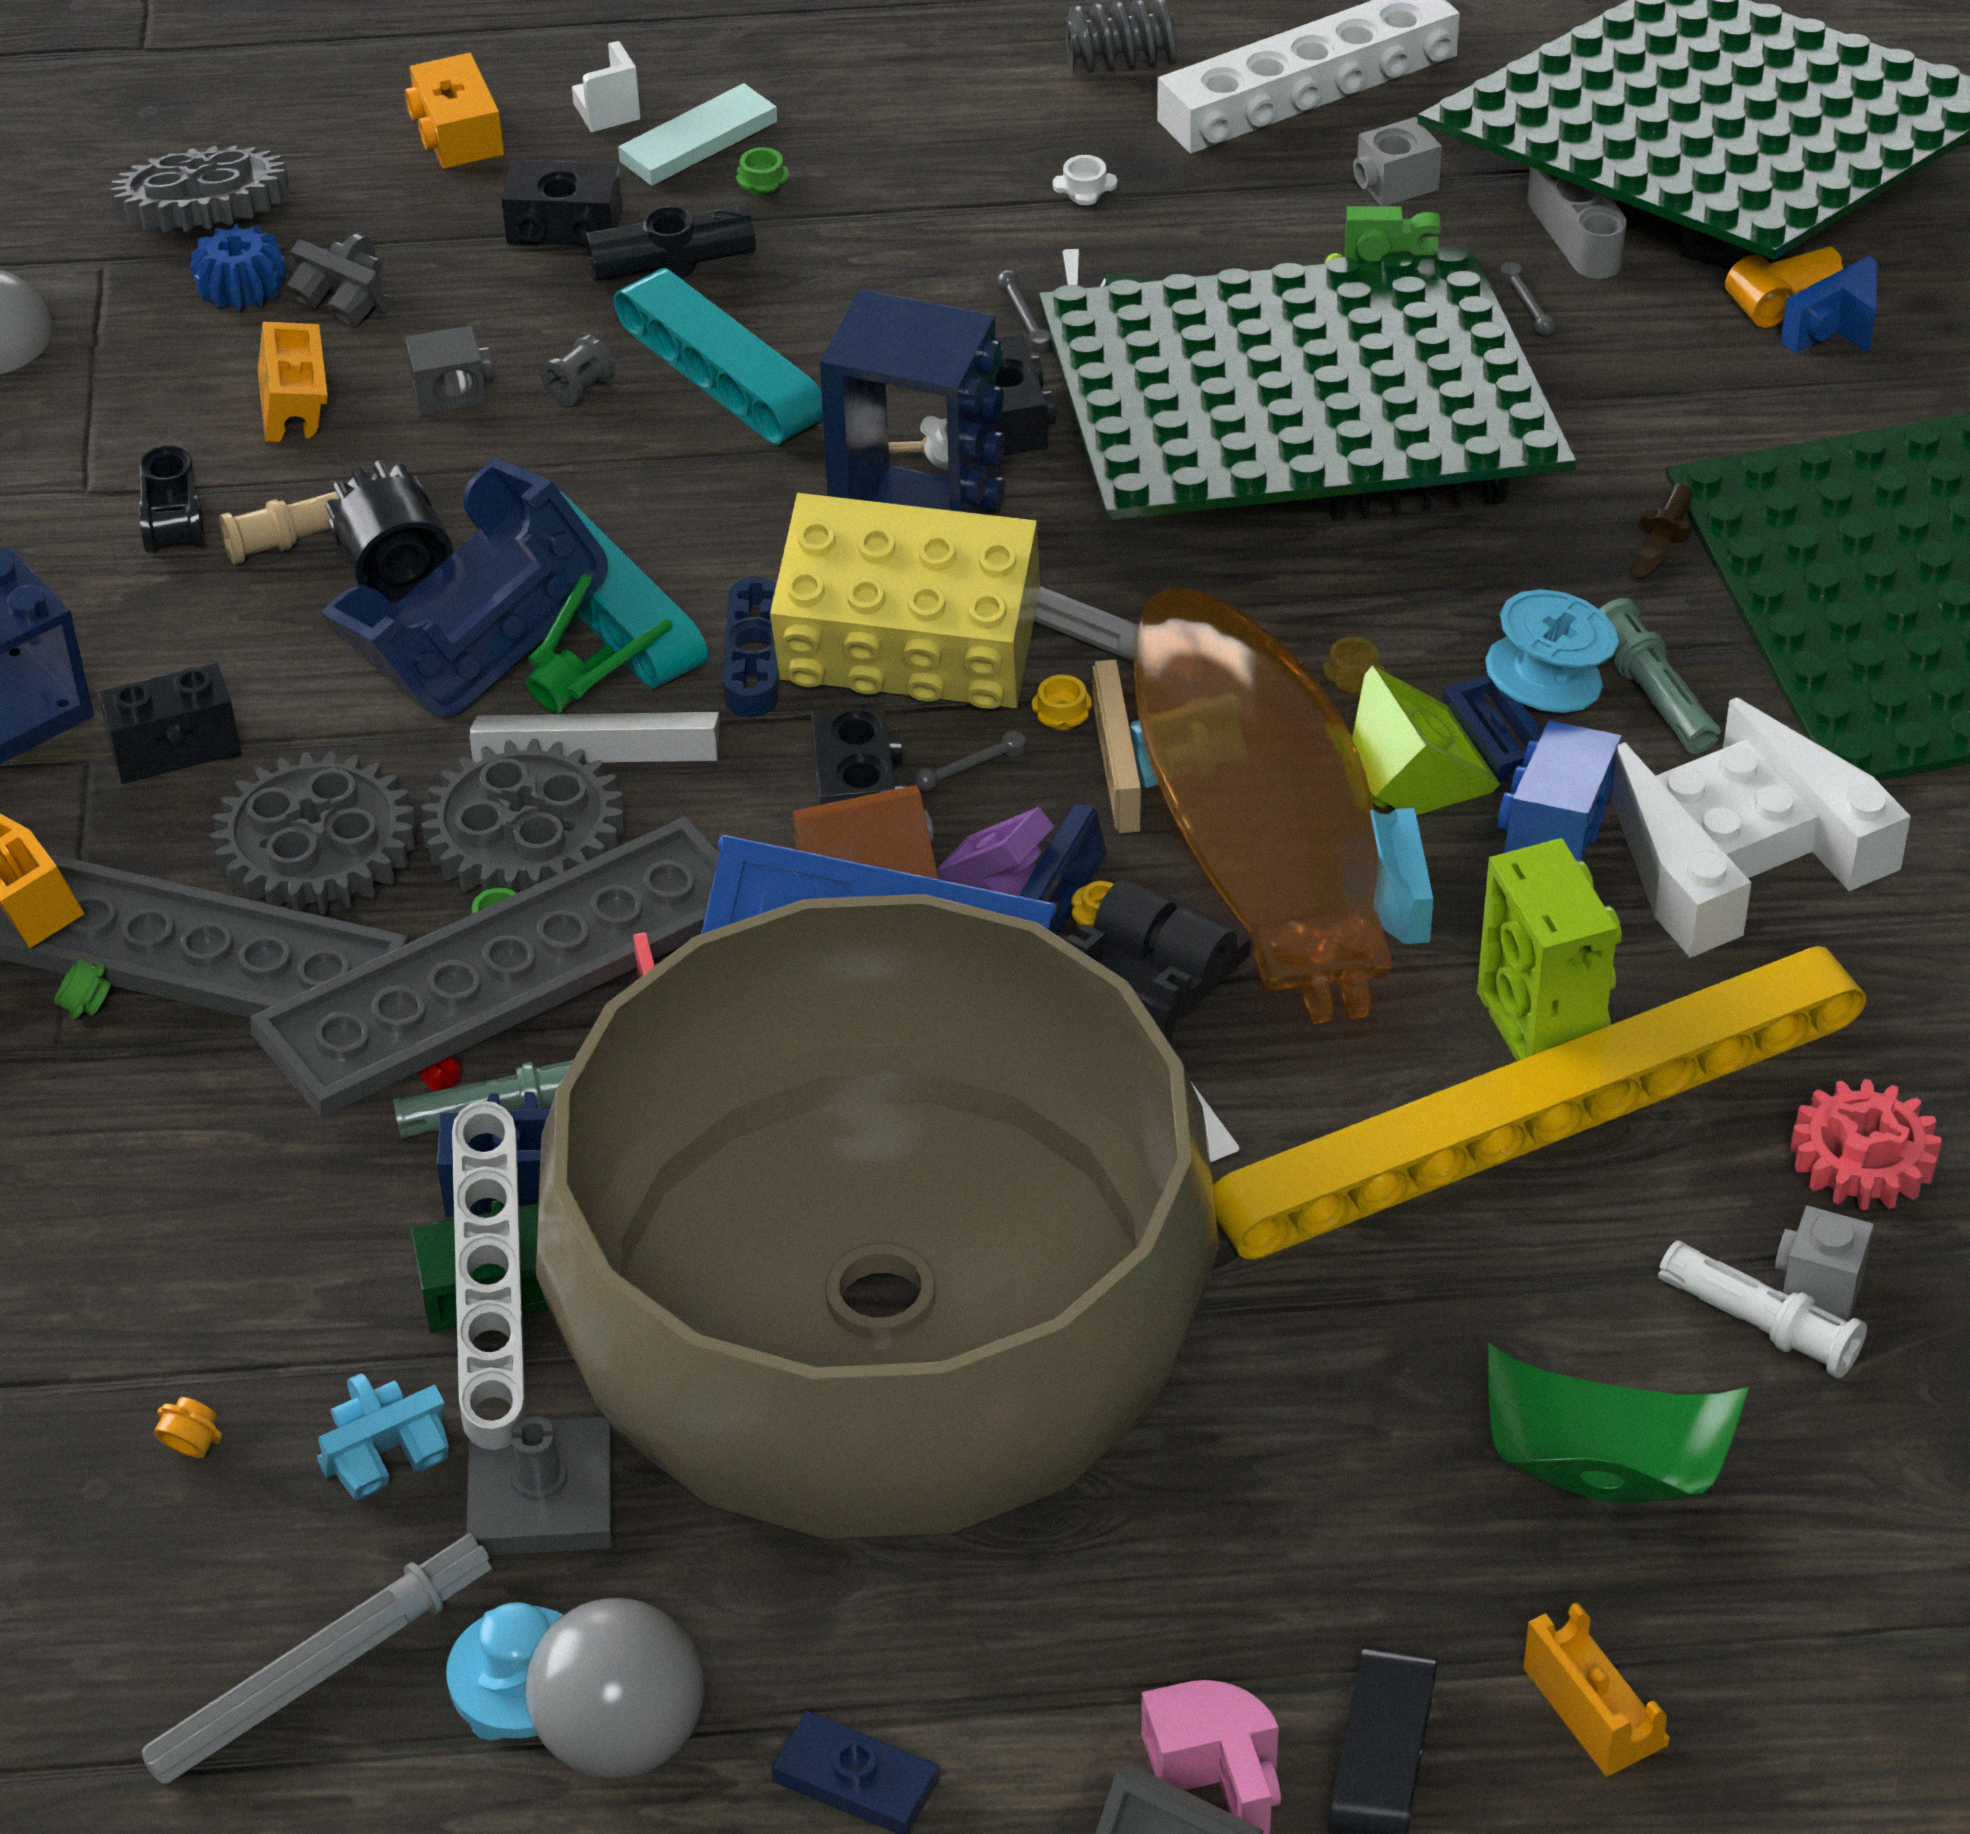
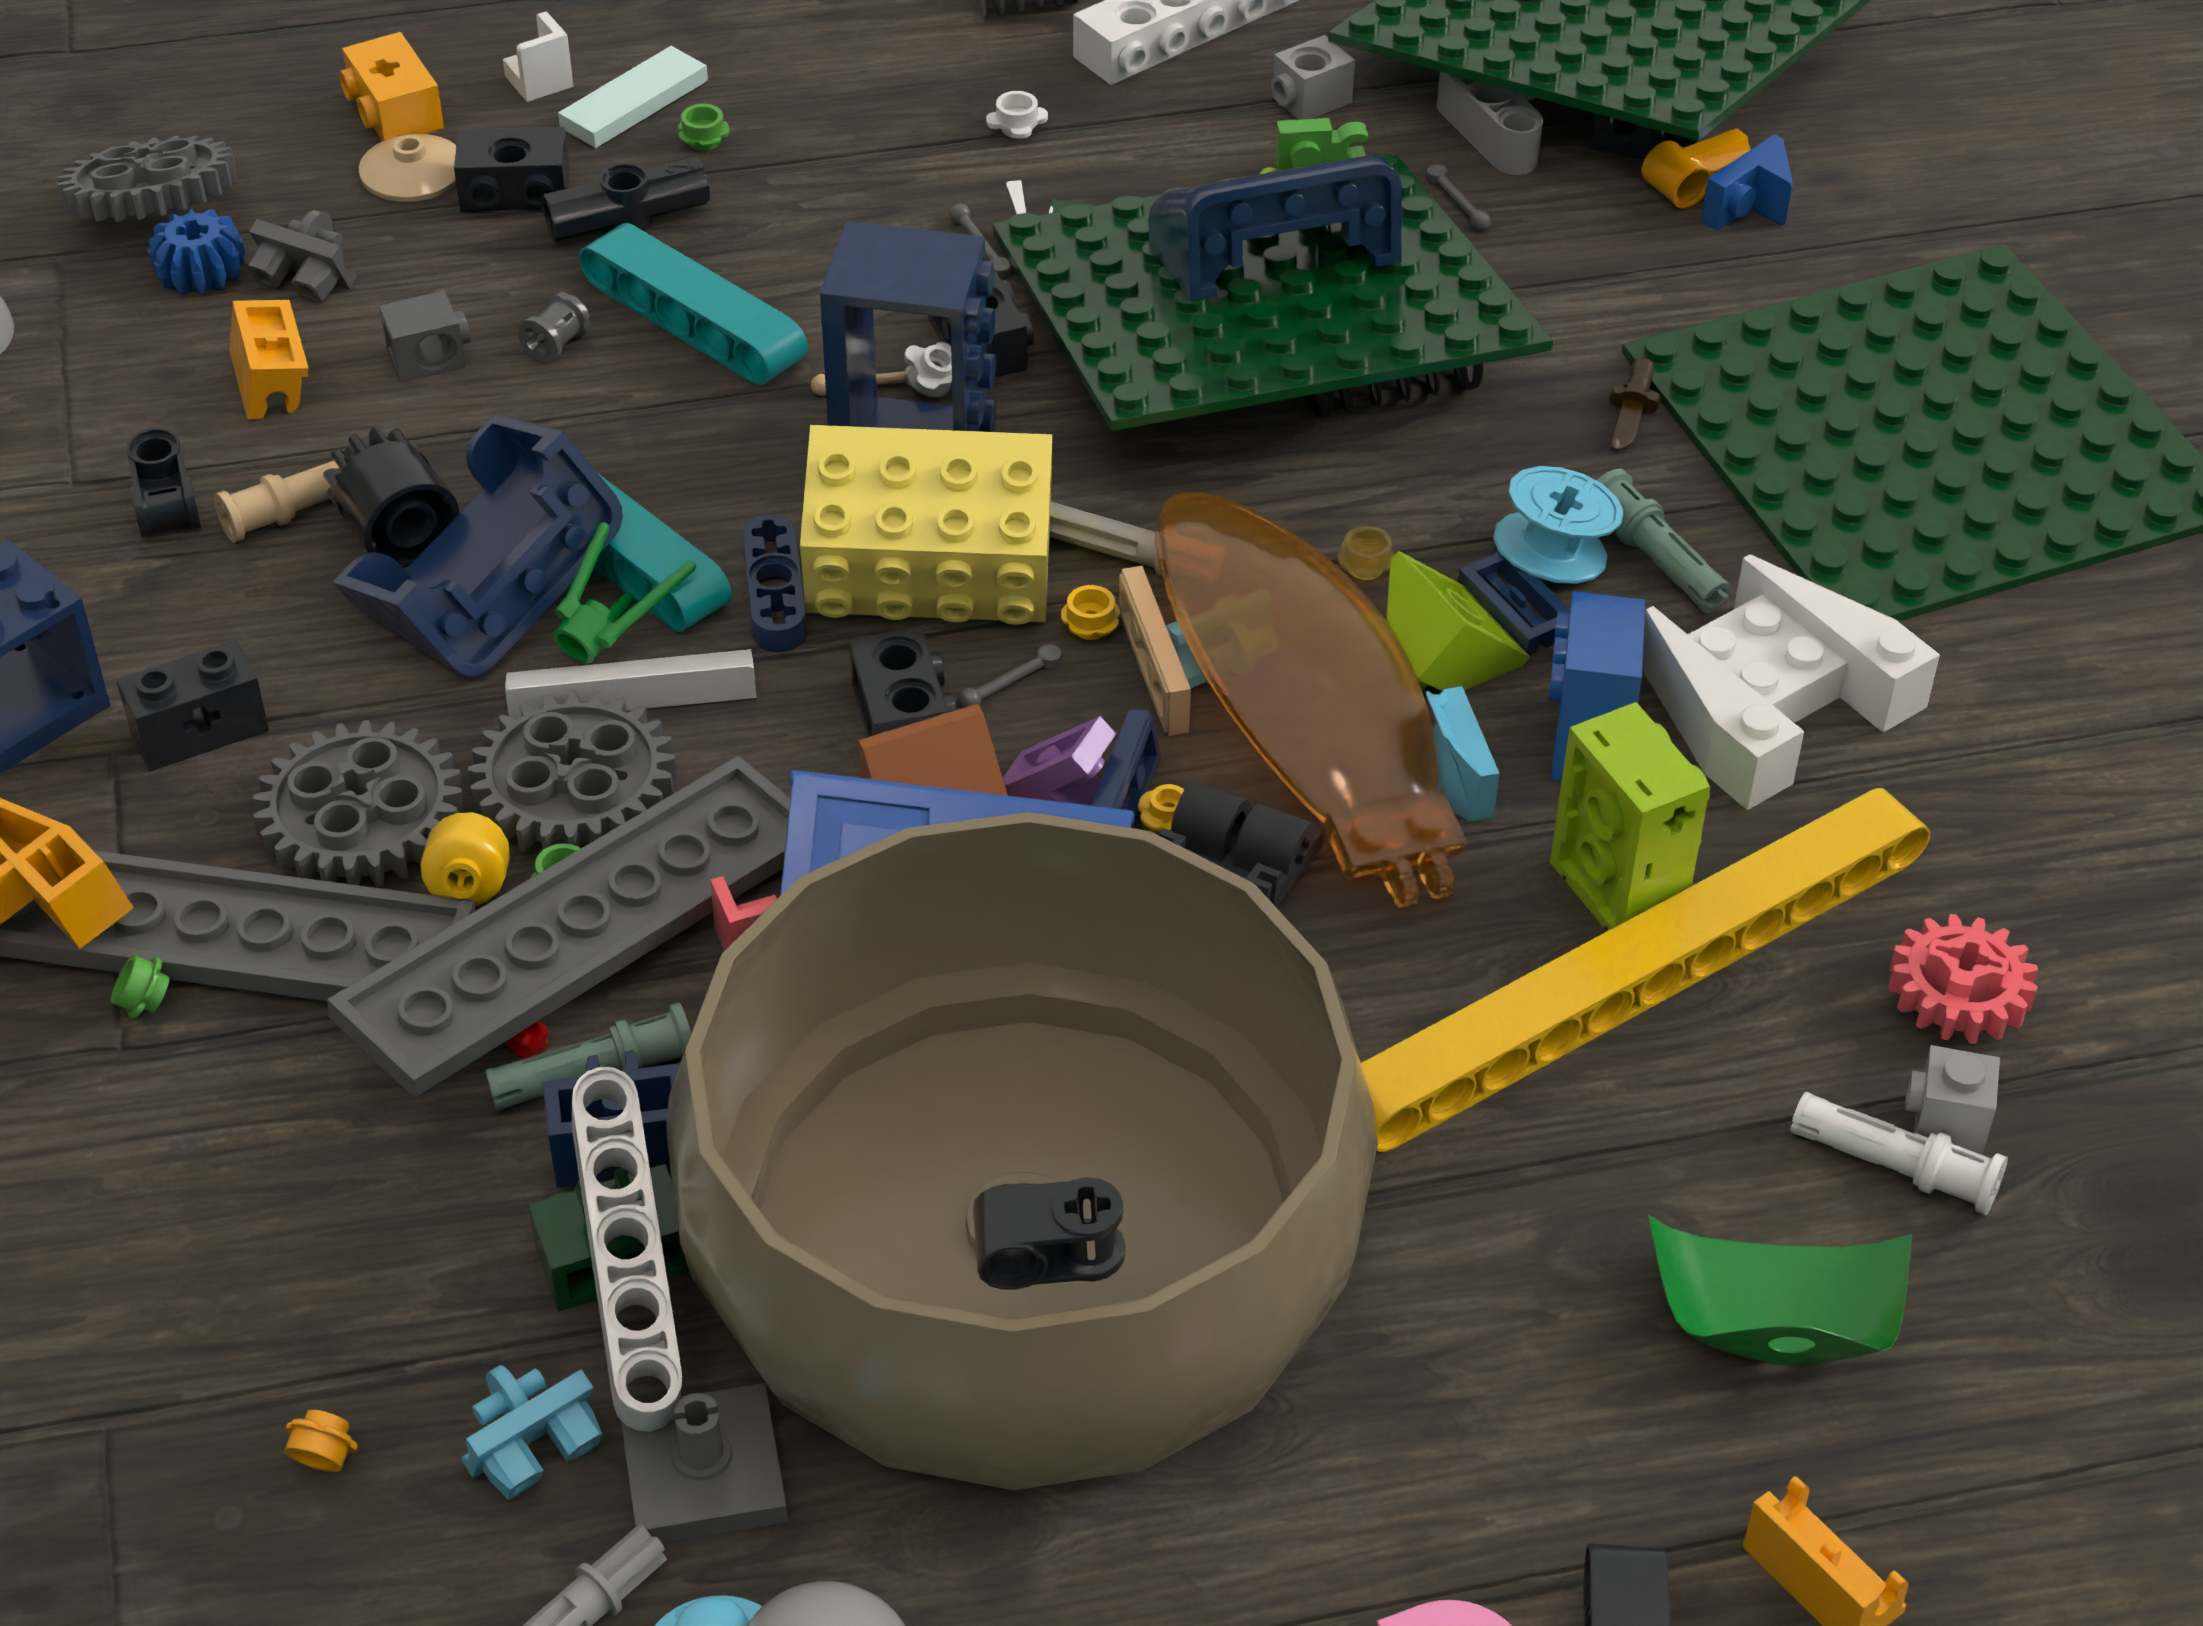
camera: 10 degrees left, 0 degrees up
none -> tan dish [359,134,456,202]
none -> yellow head [421,812,510,907]
none -> black piece [973,1177,1126,1290]
none -> dark blue windscreen [1148,155,1402,301]

